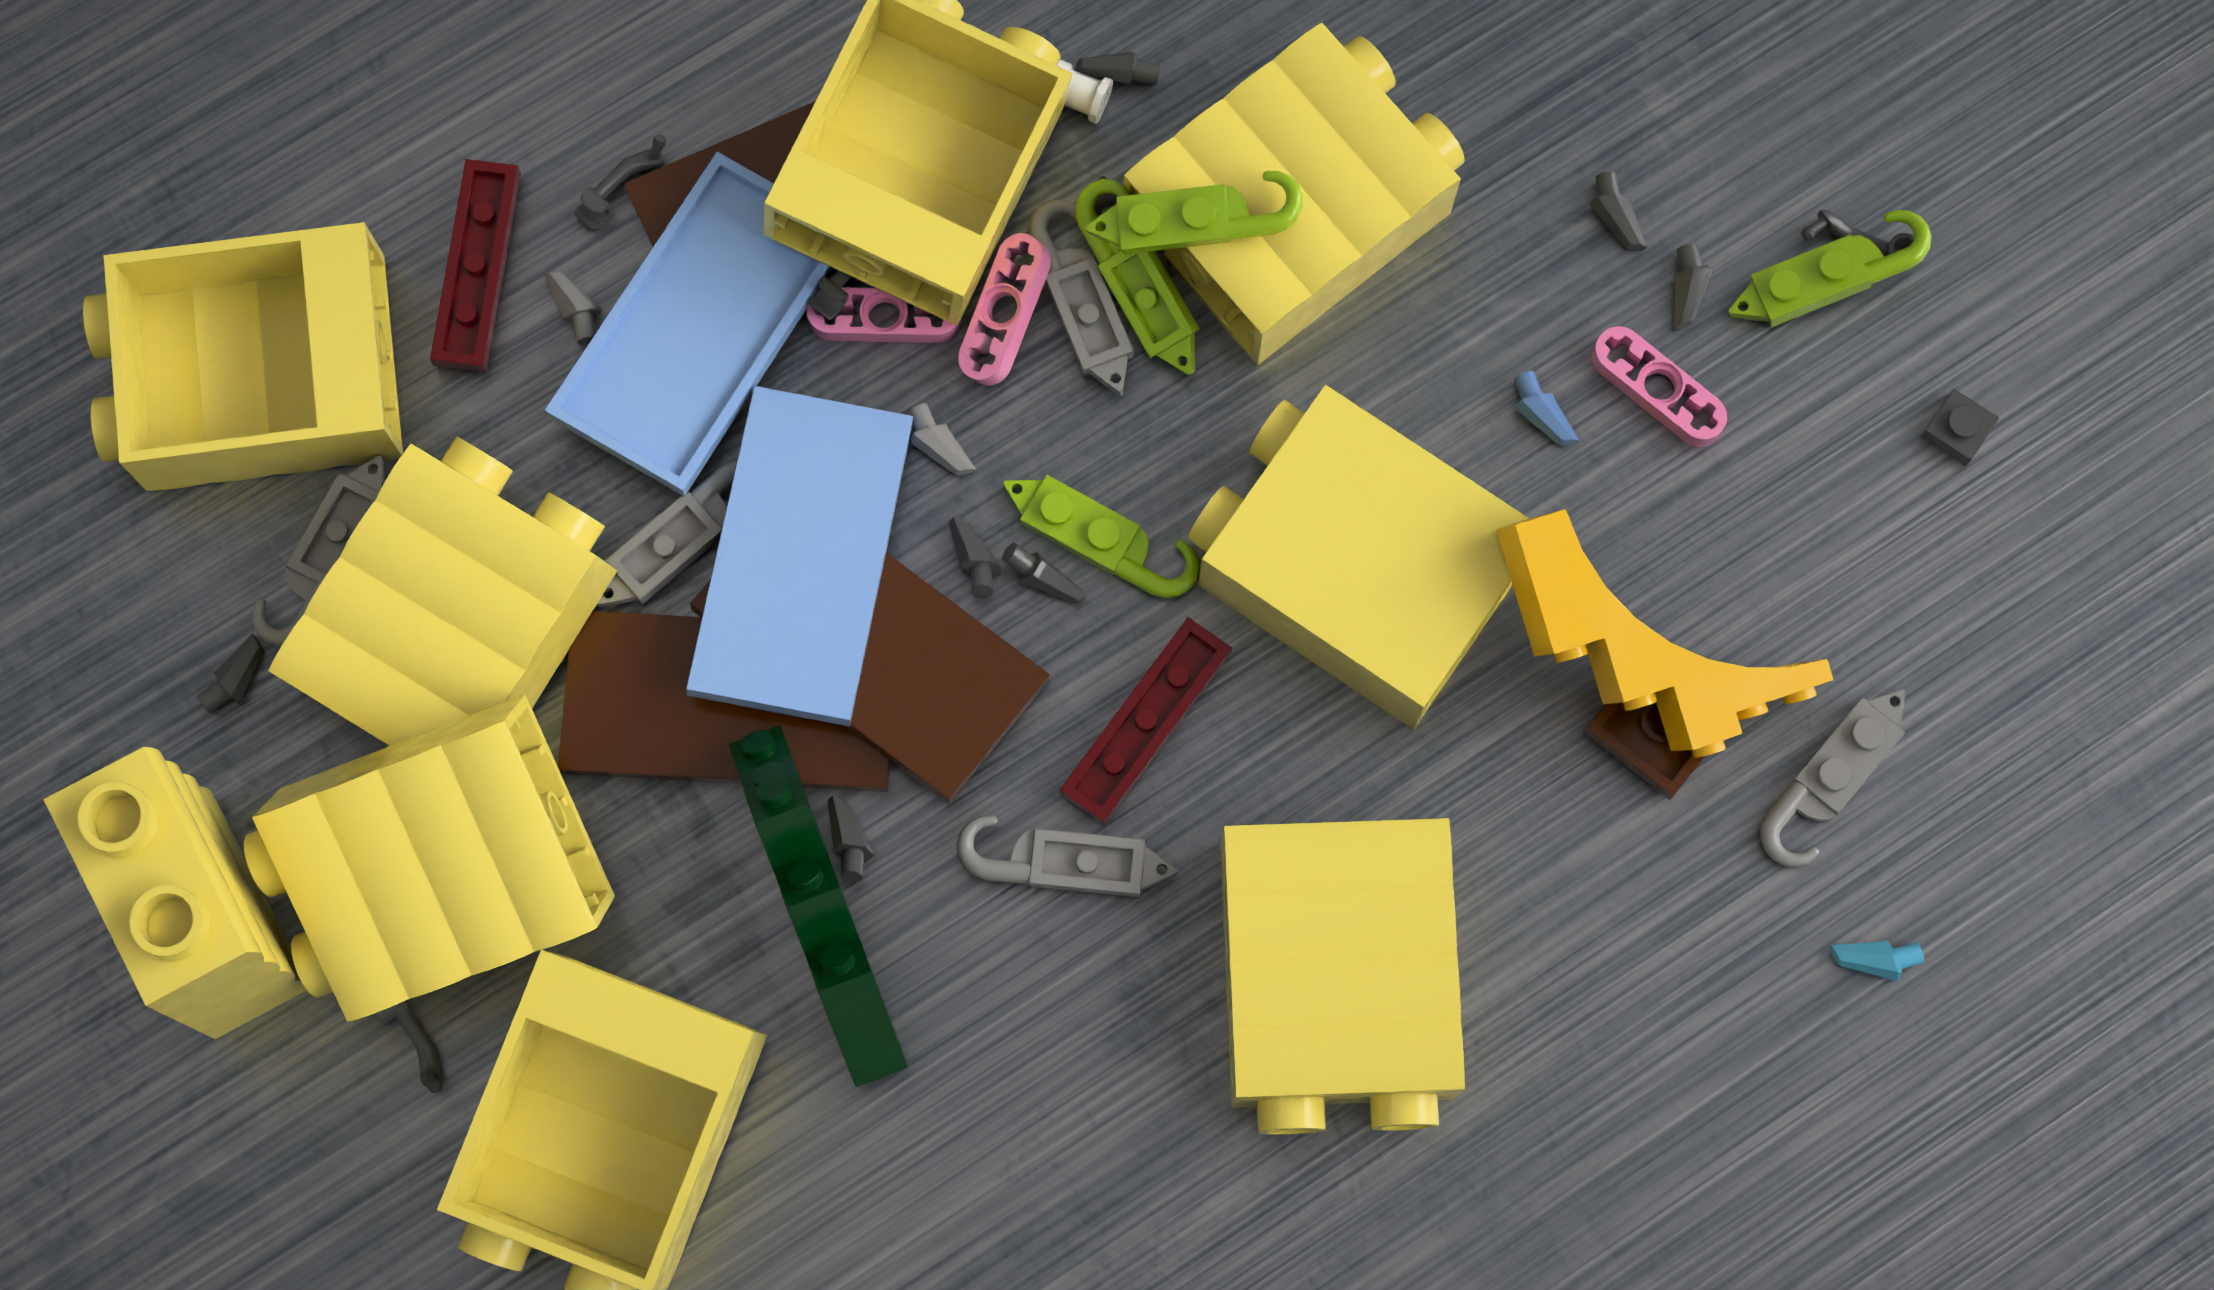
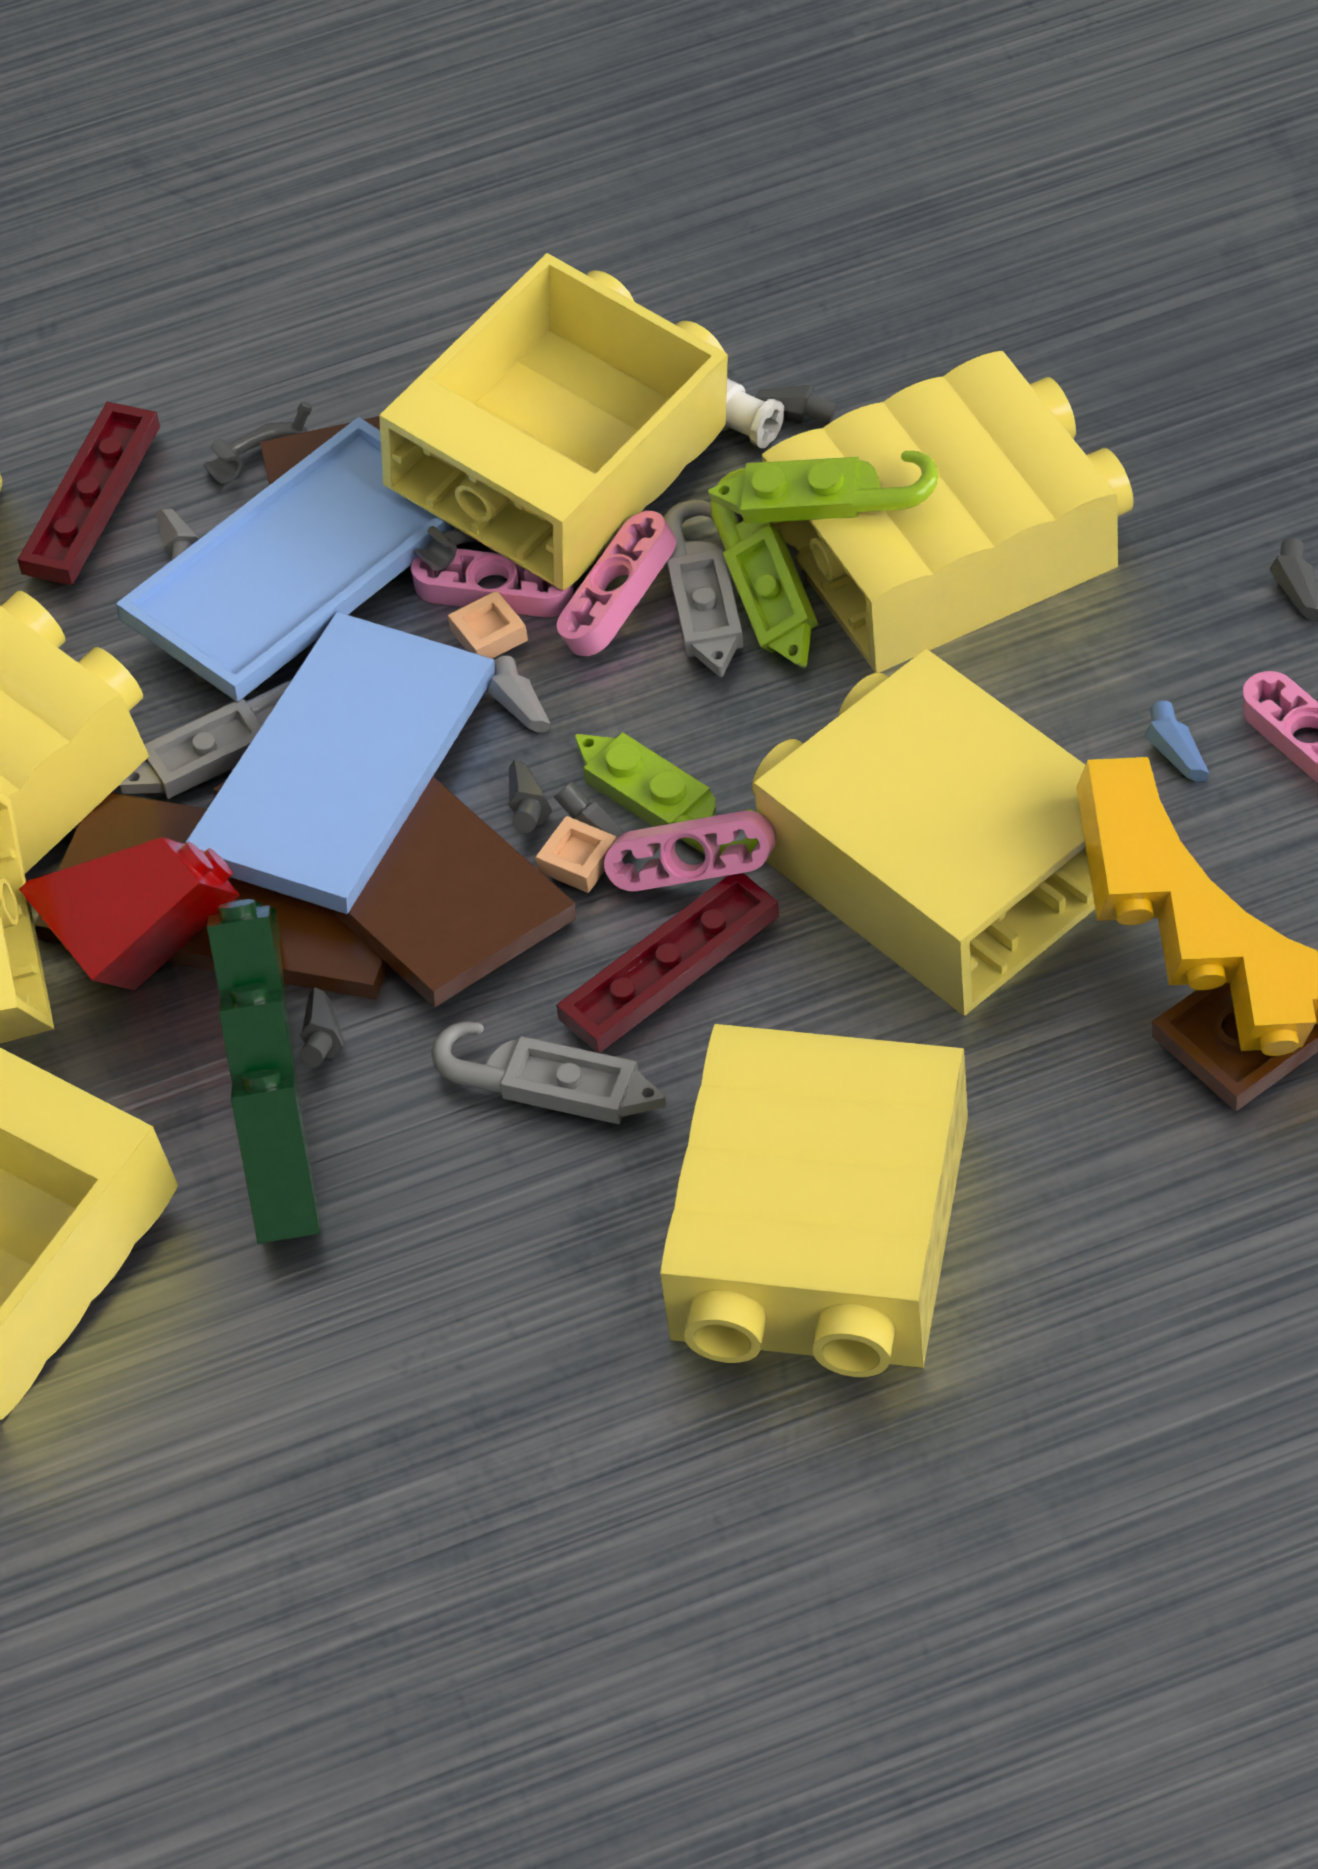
camera: 20 degrees right, 25 degrees down
none -> red slope [19,837,240,990]
none -> light nougat plate [448,590,528,659]
none -> light nougat plate [535,816,617,893]
none -> bright pink beam [604,811,776,892]

